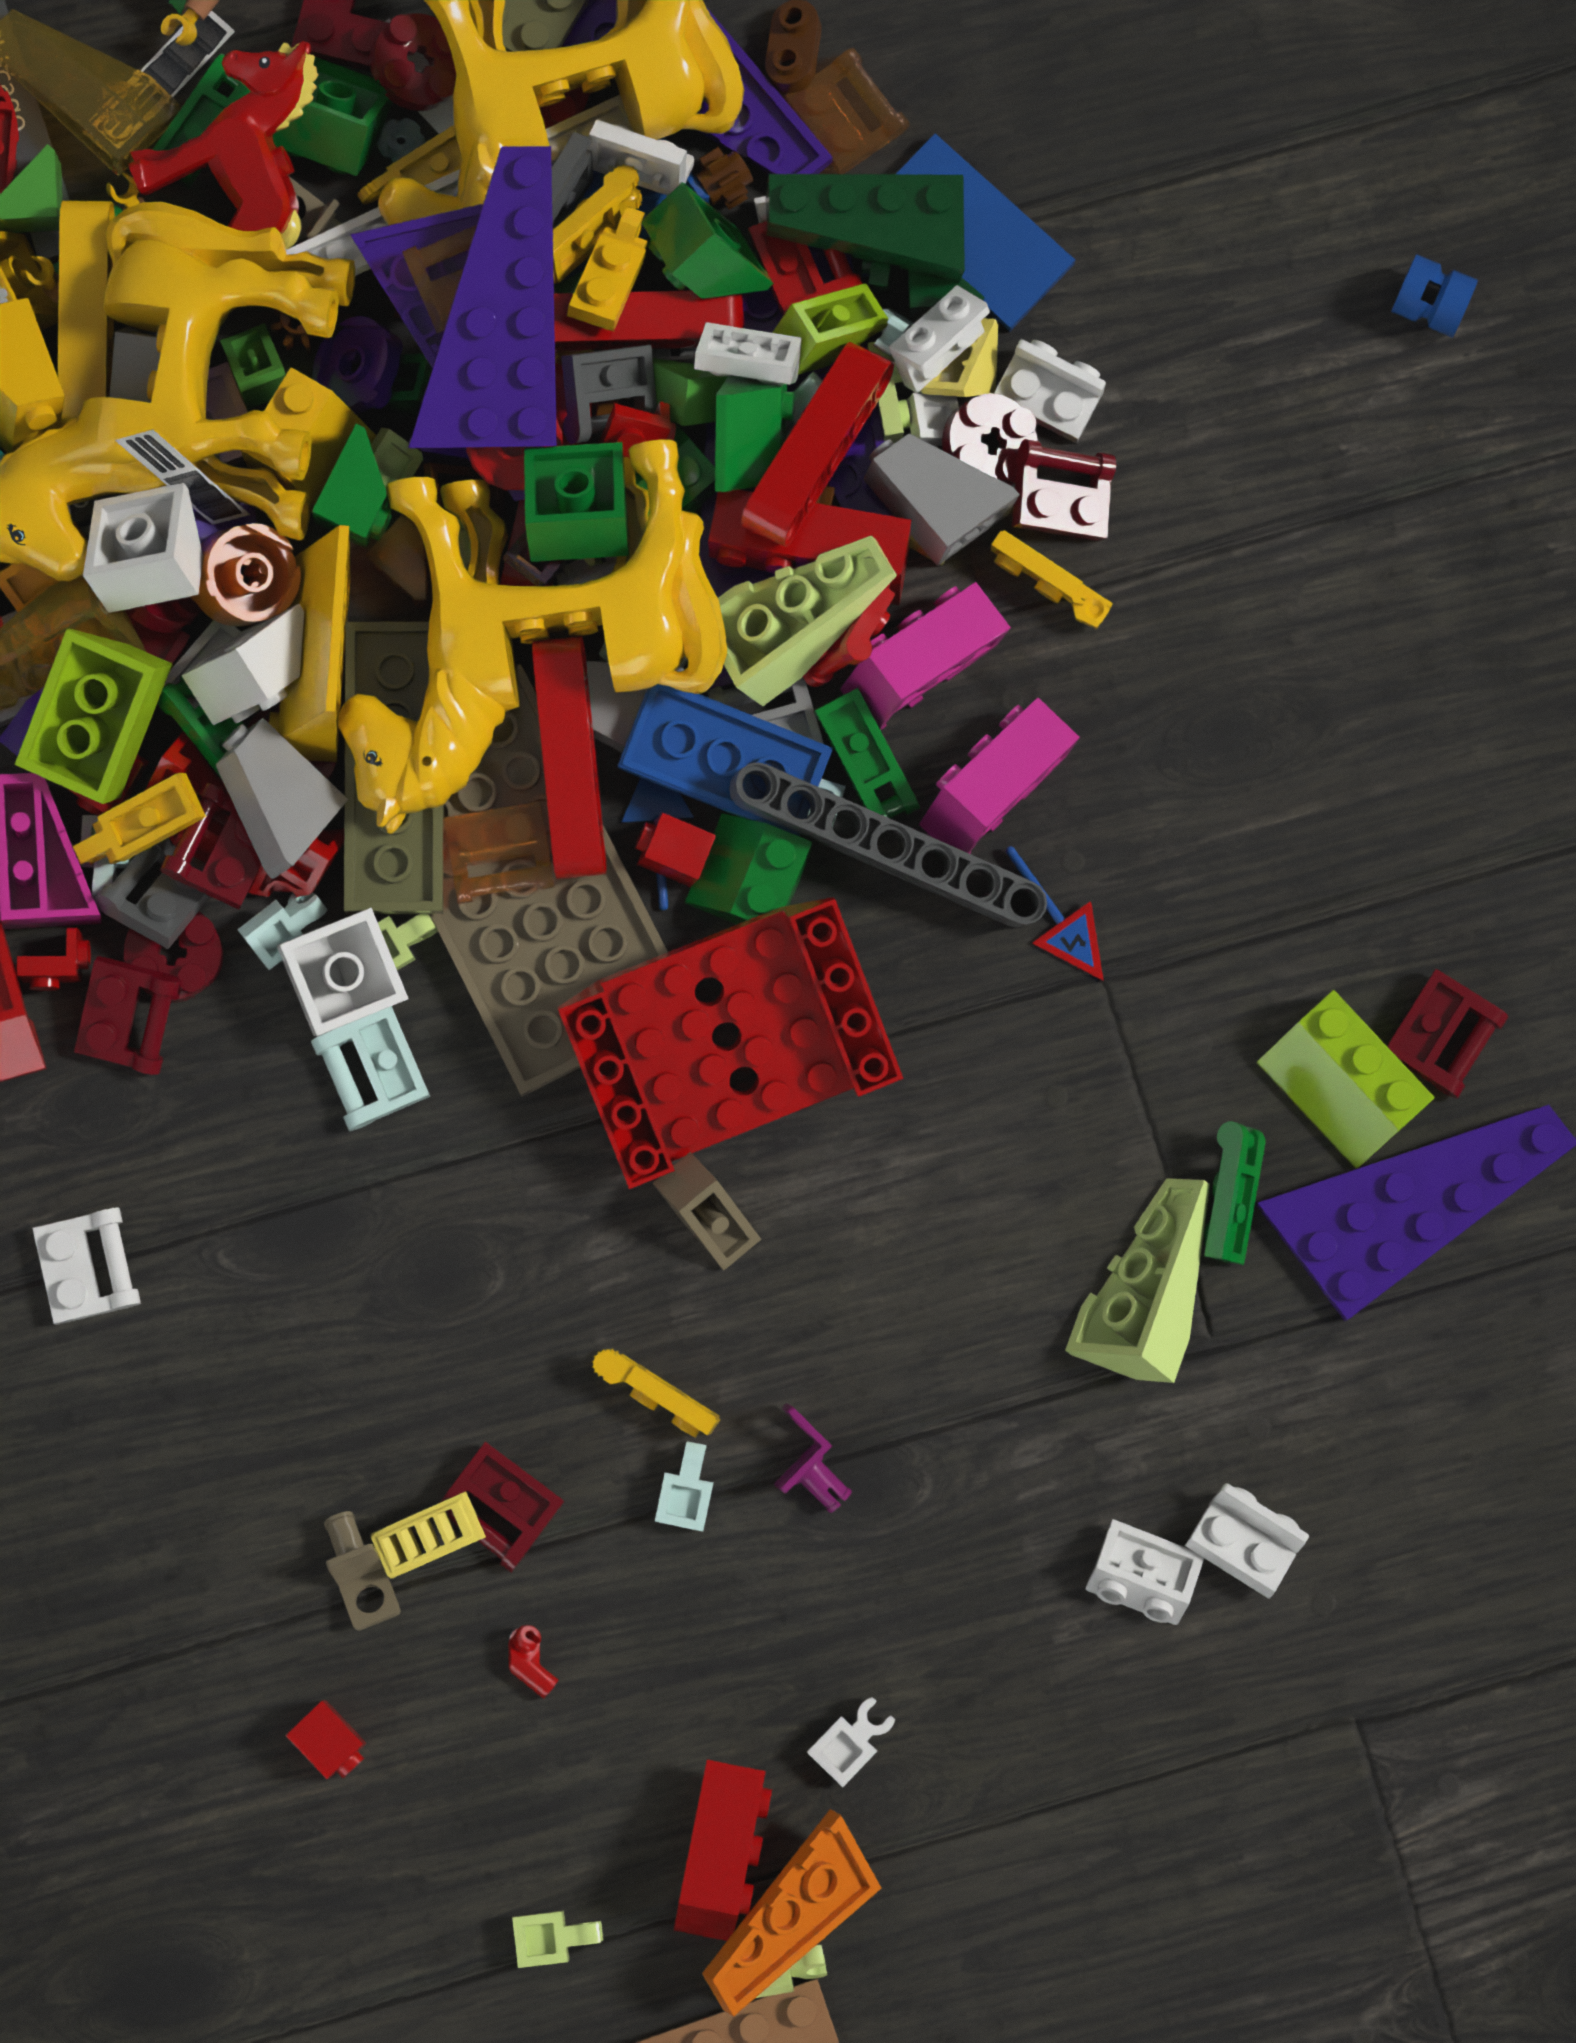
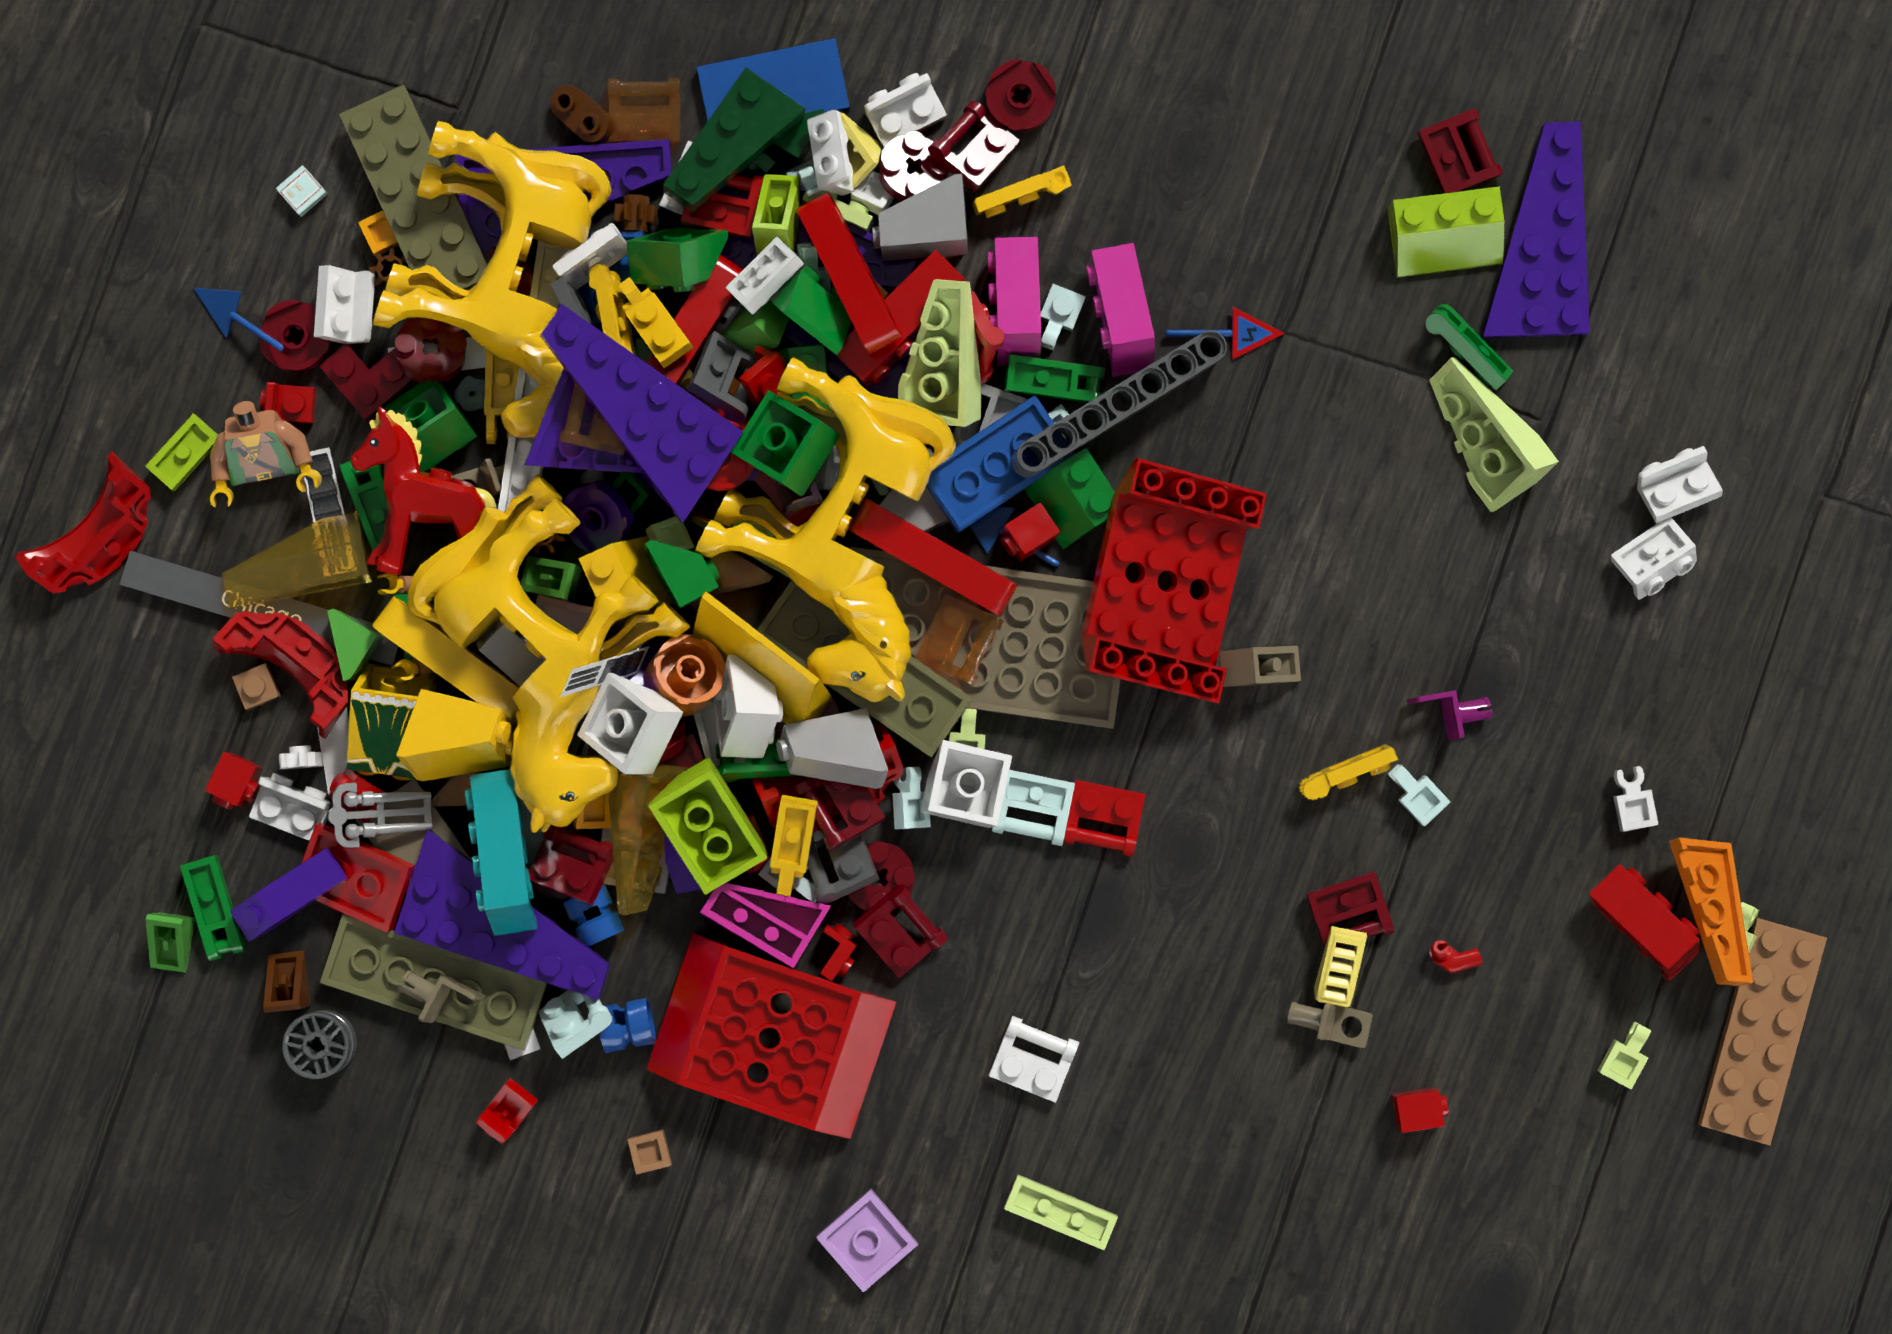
camera: 50 degrees left, 5 degrees up
none -> dark red plate [986,59,1056,133]
none -> light aqua plate [1041,284,1086,351]
none -> red plate [1063,780,1146,857]

